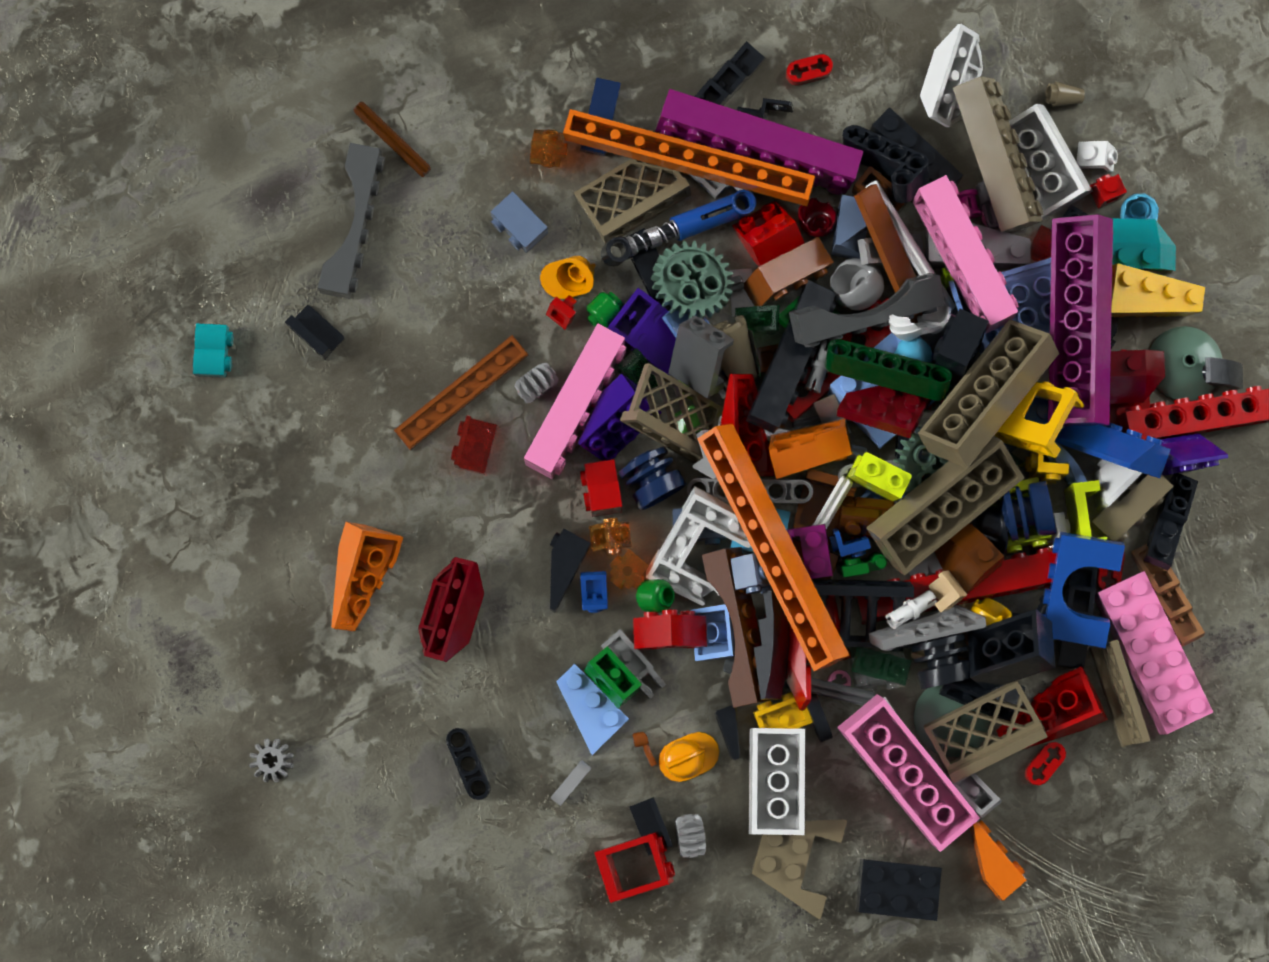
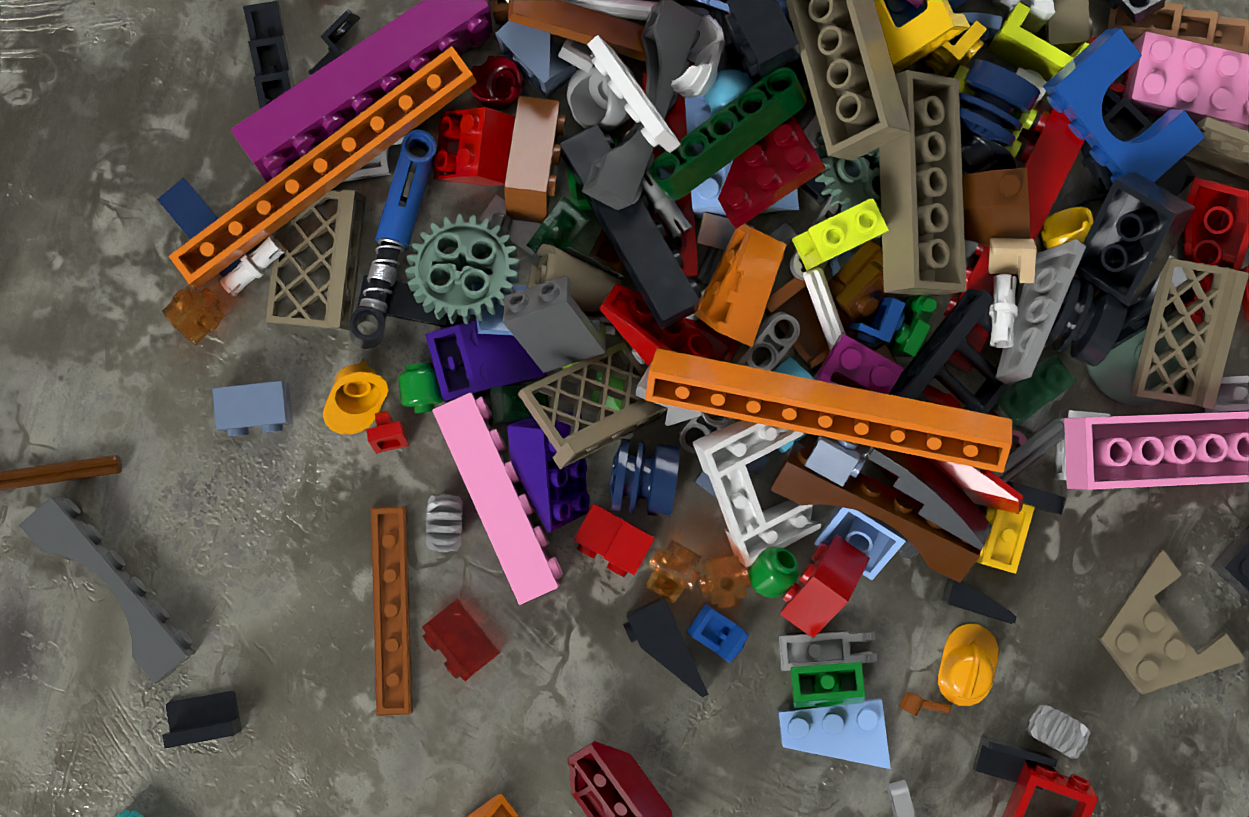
camera: 50 degrees left, 5 degrees up
white brick [749,728,805,835] -> none
none -> white pin [220,235,286,297]
none -> white plate [587,35,680,153]

